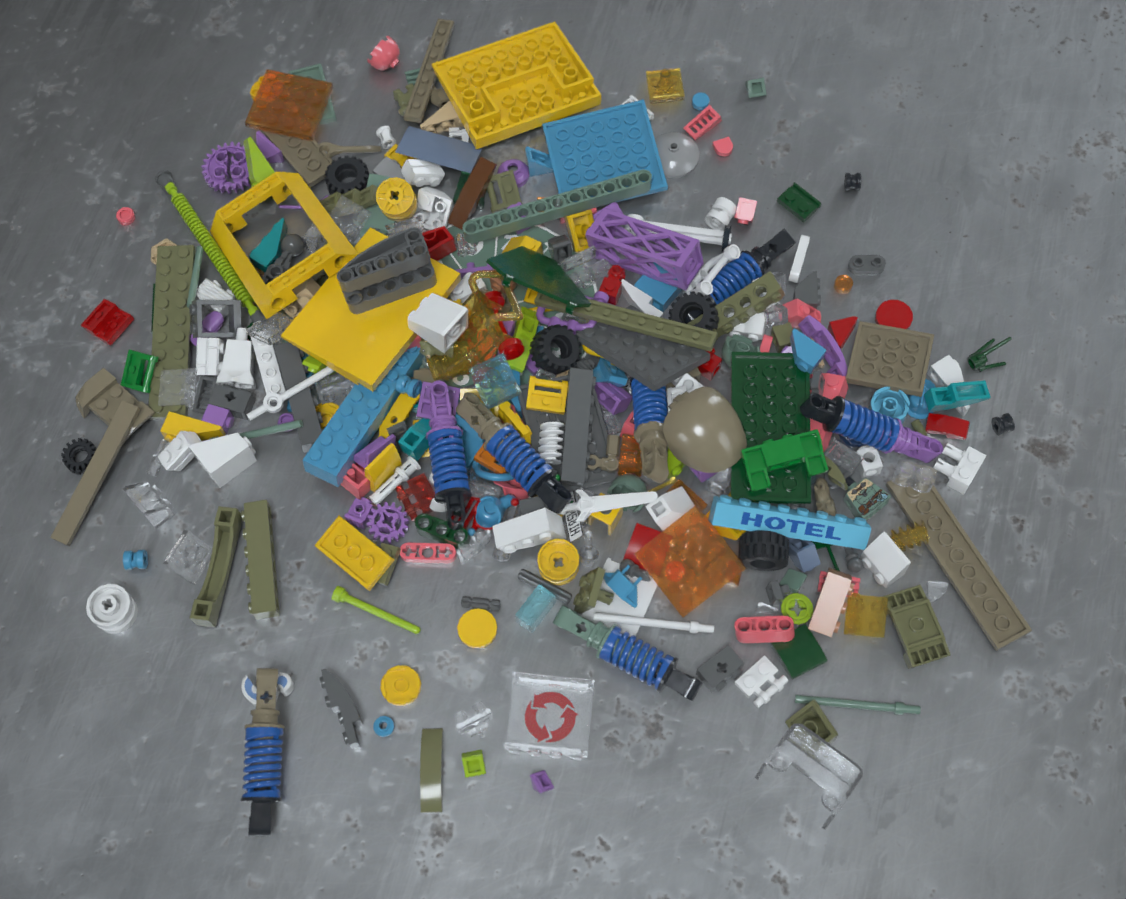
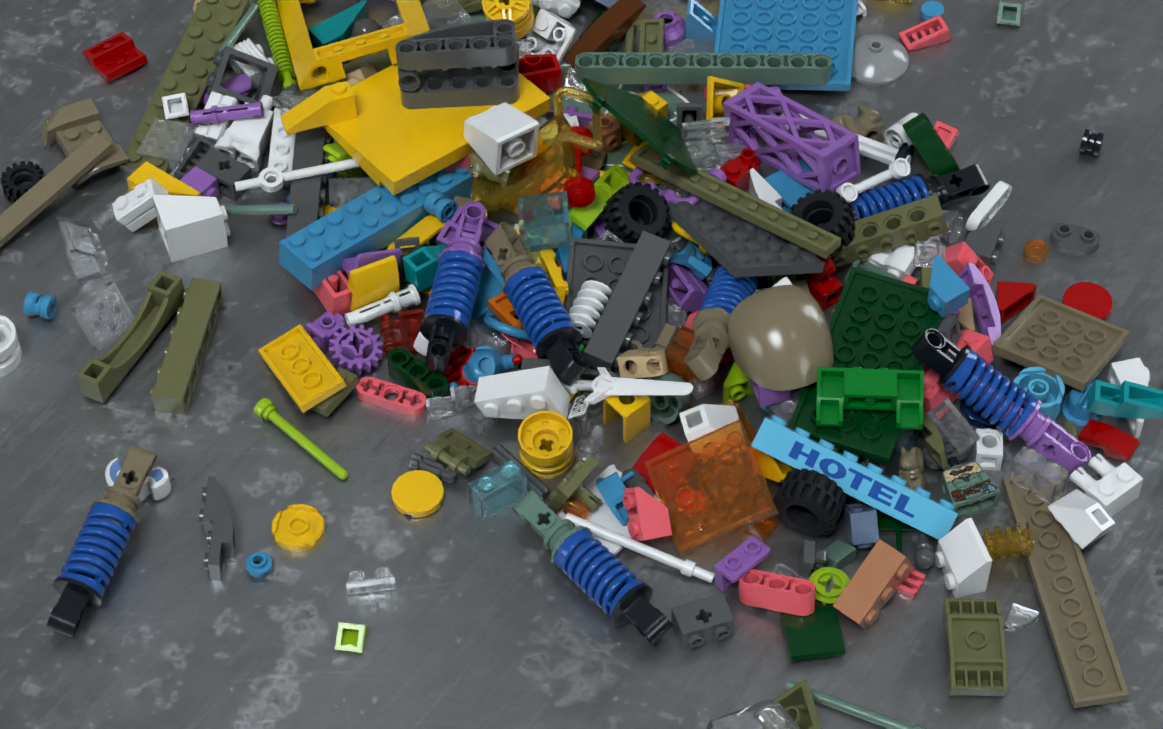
camera: 15 degrees right, 15 degrees down
green plate [120,349,159,393] -> none
olive slope [420,728,443,813] -> none
clear panel [504,672,595,760] -> none
yellow plate [526,375,568,415] -> none
medium lavender slope [530,770,554,794] -> none
coral tile [712,136,733,157] -> none
white plate [734,655,788,708] -> none
dark green plate [777,182,822,223] -> none
clear yellow hinge [844,593,888,638] -> none
none -> white slope [162,93,190,120]
none -> medium lavender pin [190,101,264,126]
none -> yellow slope [280,81,357,135]
none -> olive plate [424,428,492,476]
none -> clear orange tile [562,497,590,520]
none -> tan leg [617,349,669,378]
none -> coral slope [623,487,672,541]
none -> medium lavender bracket [714,535,771,592]
none -> dark tan animal [829,104,885,142]
none -> dark green beam [902,112,960,176]
none -> white slope [1047,489,1115,549]

